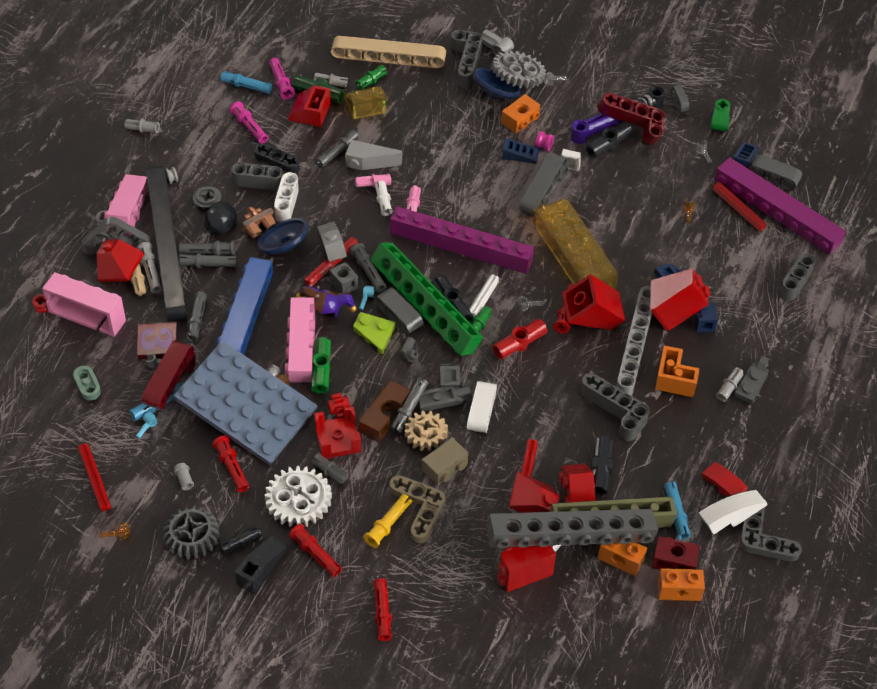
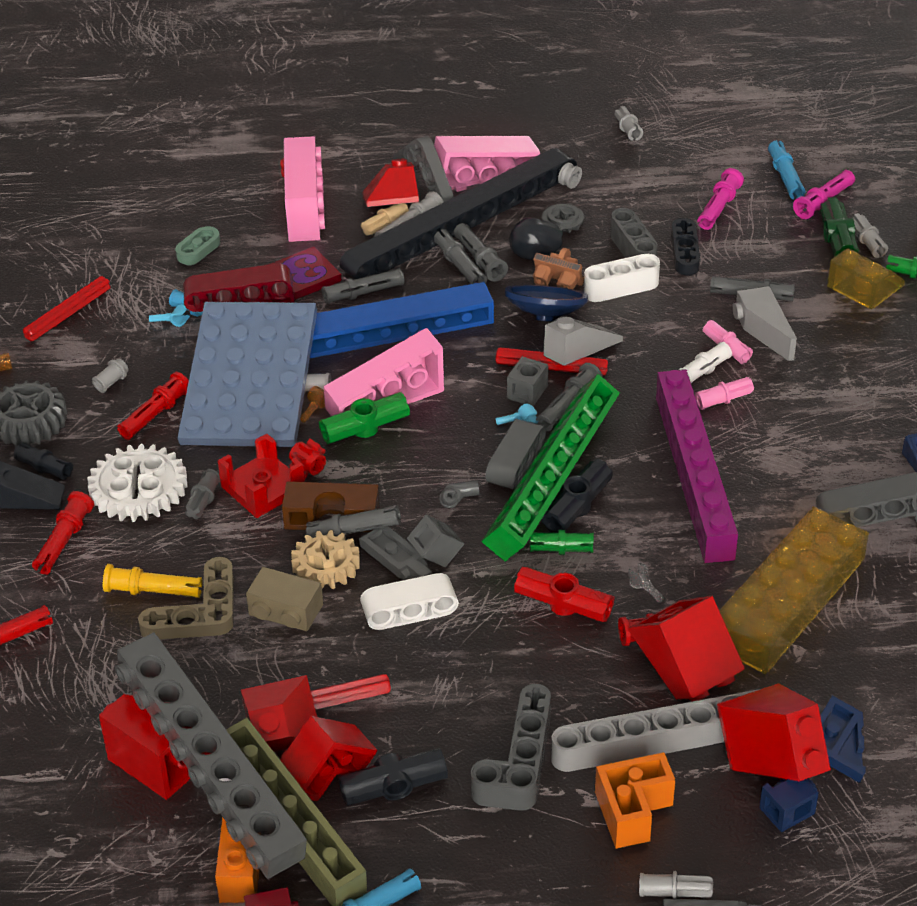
camera: 65 degrees right, 10 degrees down
red slope [288,86,331,127] -> none
piece [296,286,357,318] -> none
lime wing [353,312,396,354] -> none
white axle [469,274,499,317] -> none

